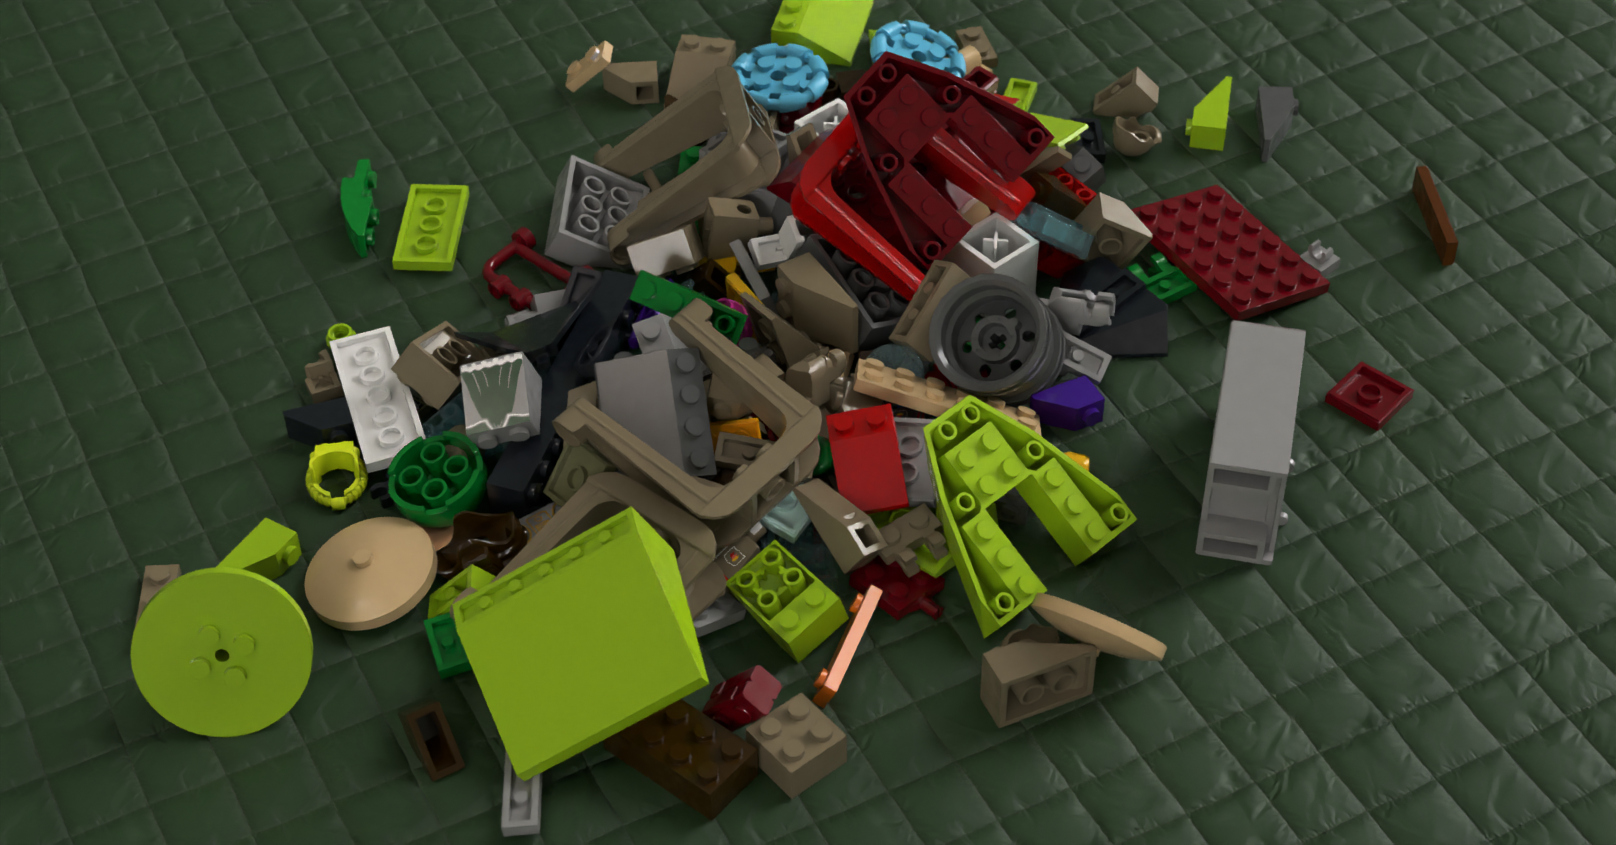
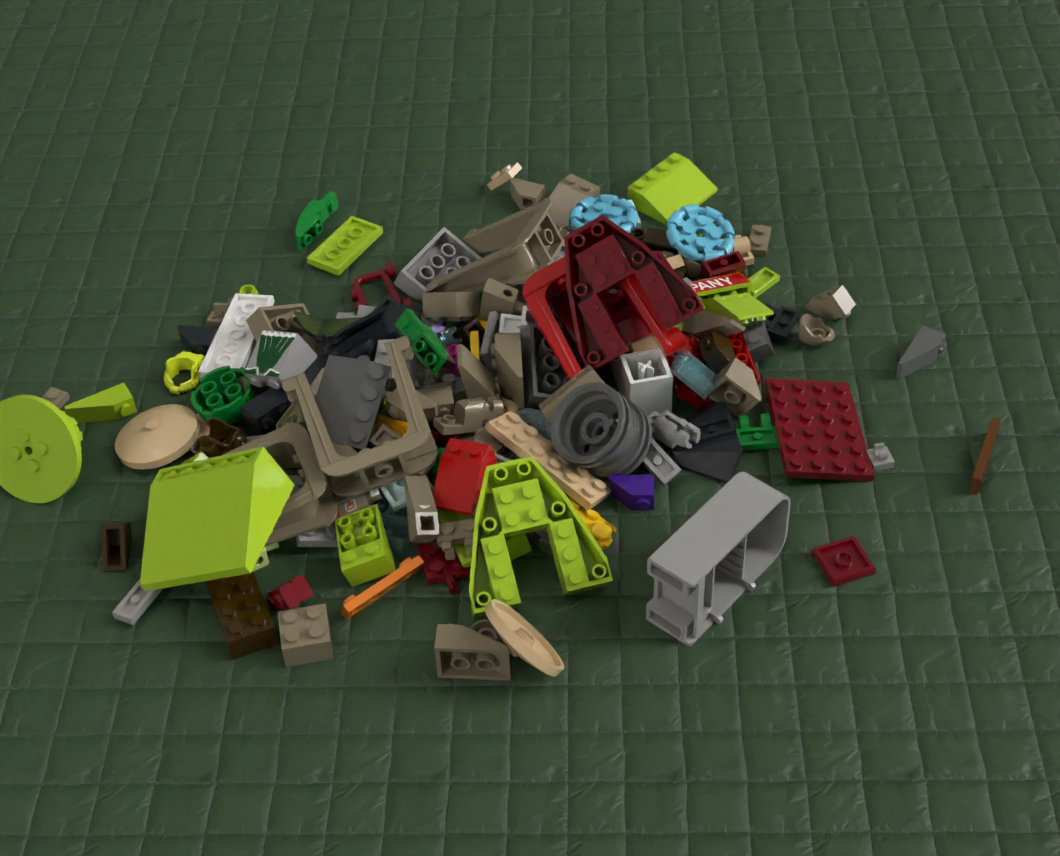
camera: 30 degrees right, 0 degrees up
lime slope [1185,76,1232,151] -> none

